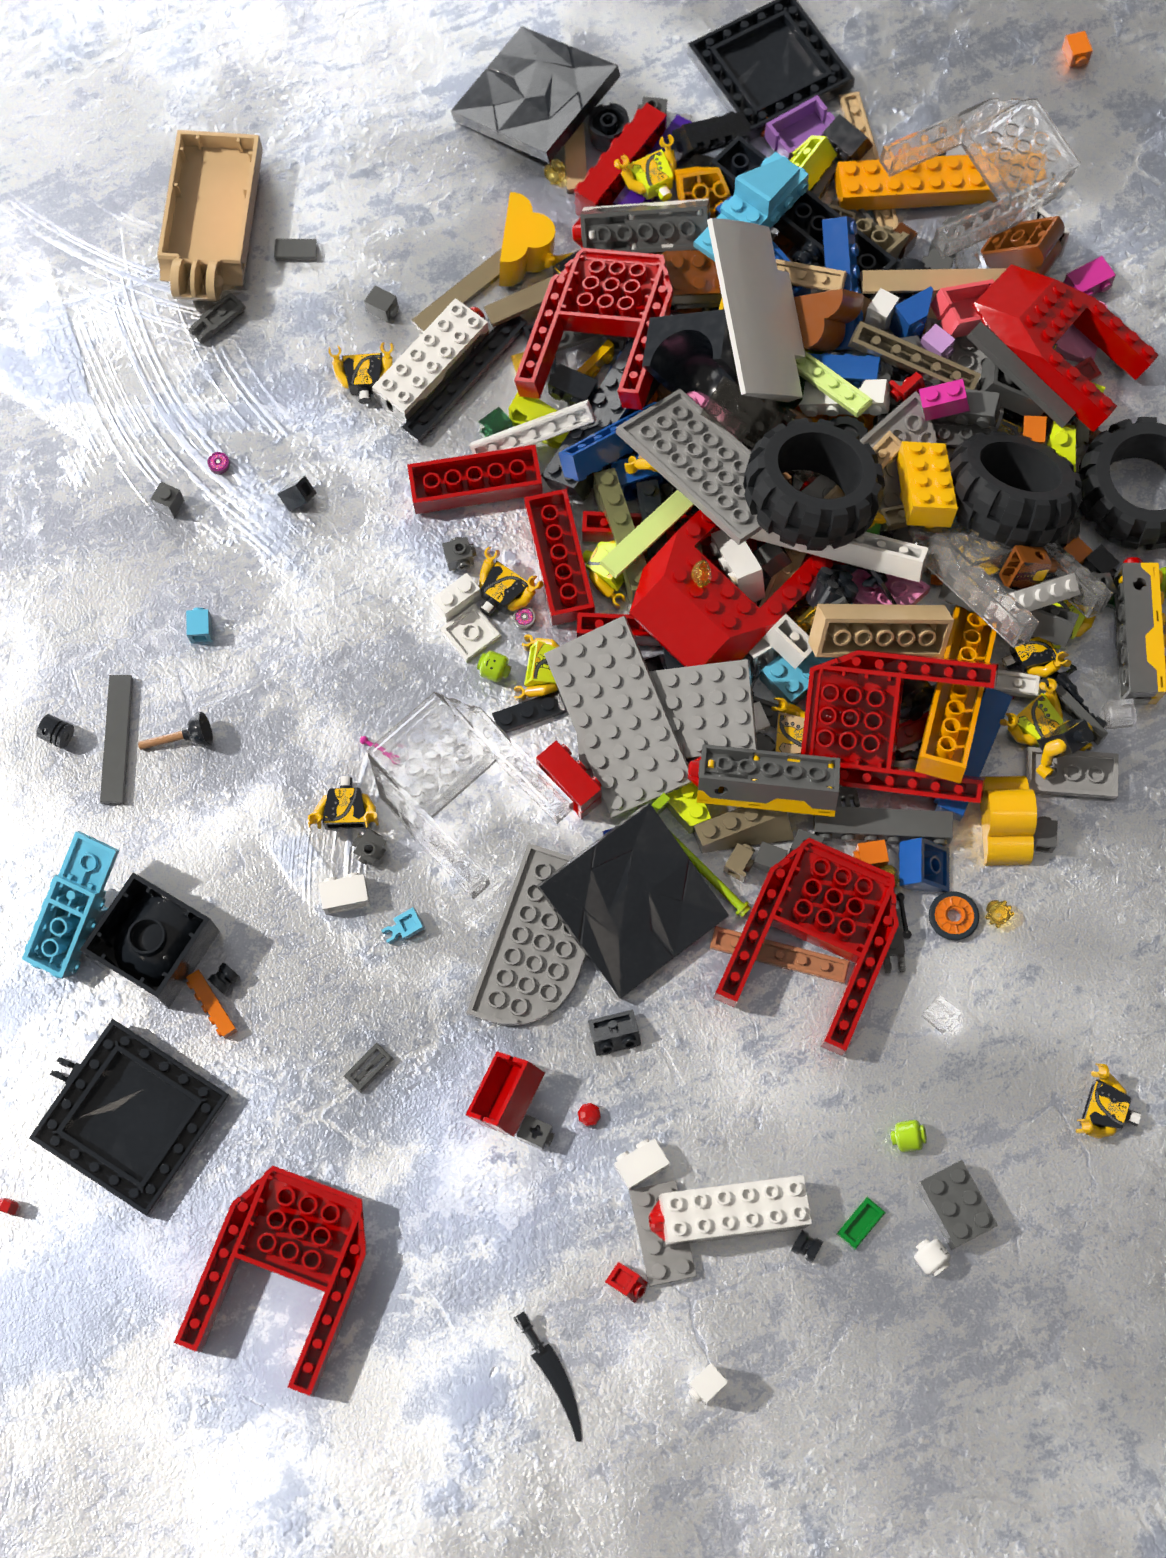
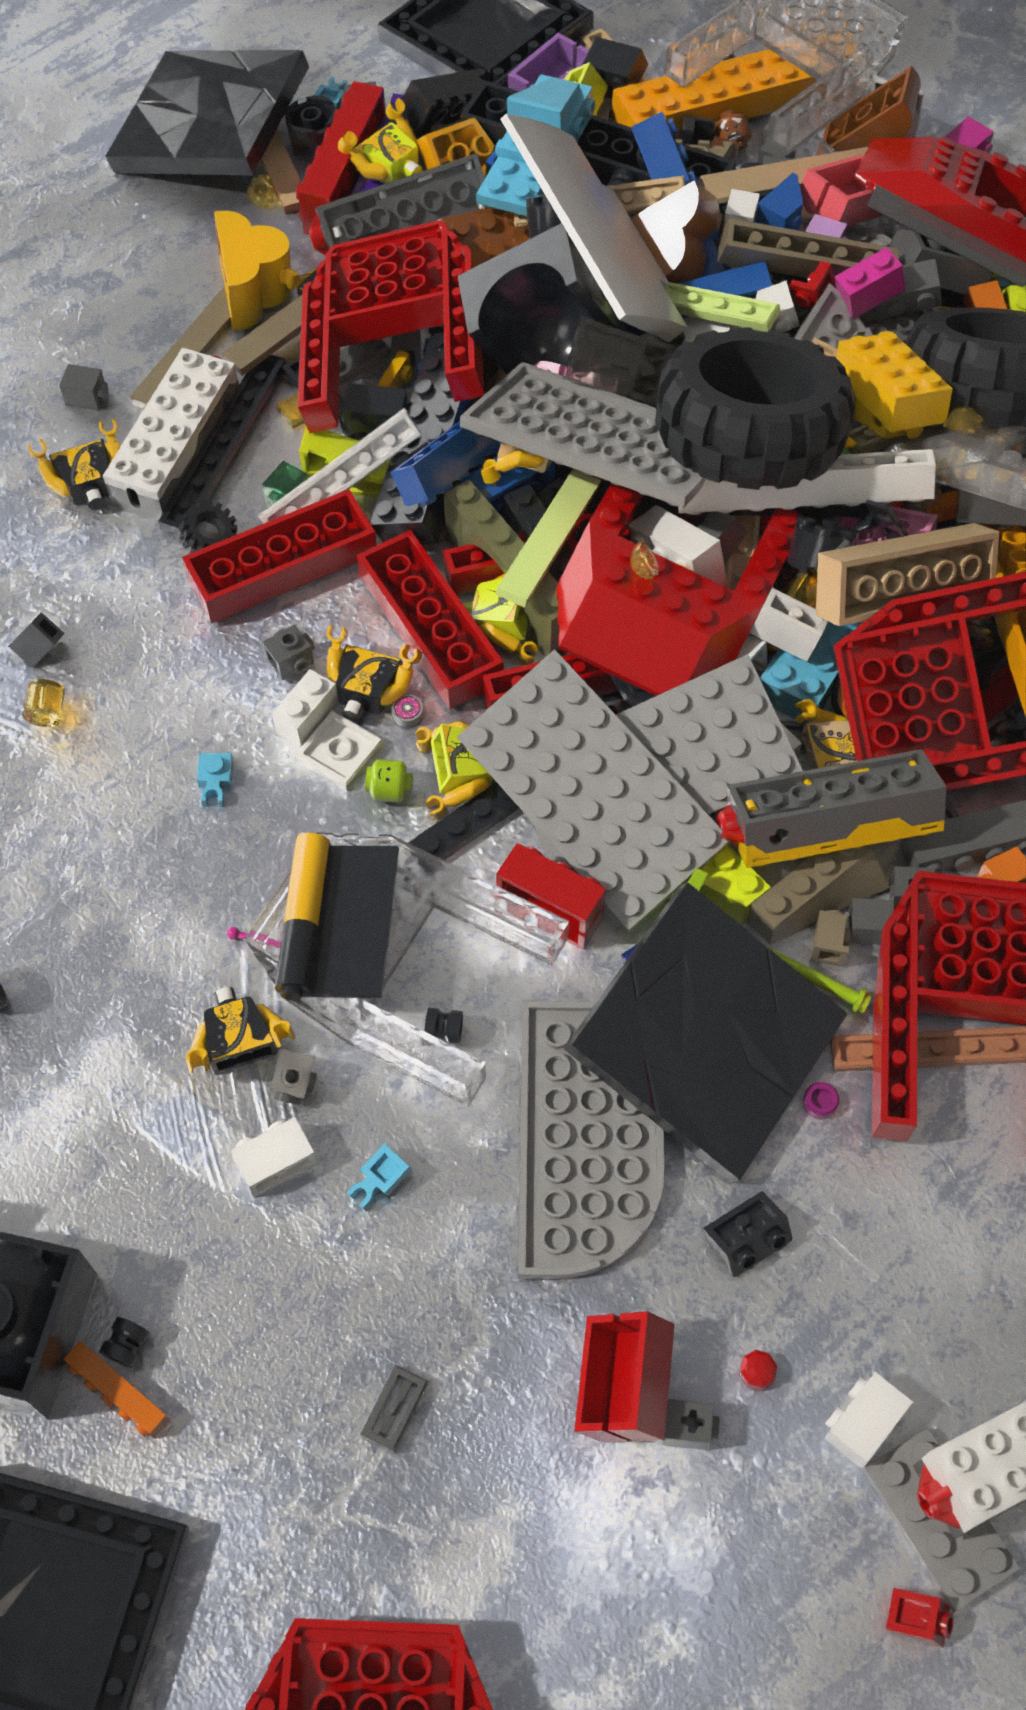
camera: 20 degrees left, 10 degrees down
none -> clear yellow piece [22,679,65,727]
none -> black tyre [179,500,238,553]
none -> medium azure plate [197,753,233,807]
none -> black door [275,833,399,1001]
none -> medium azure plate [313,77,347,109]
none -> black wheel [424,1007,463,1045]
none -> black panel [678,115,715,145]
none -> dark orange head [714,109,752,151]
none -> magenta tile [802,1082,839,1120]
none -> clear yellow animal [943,407,983,430]

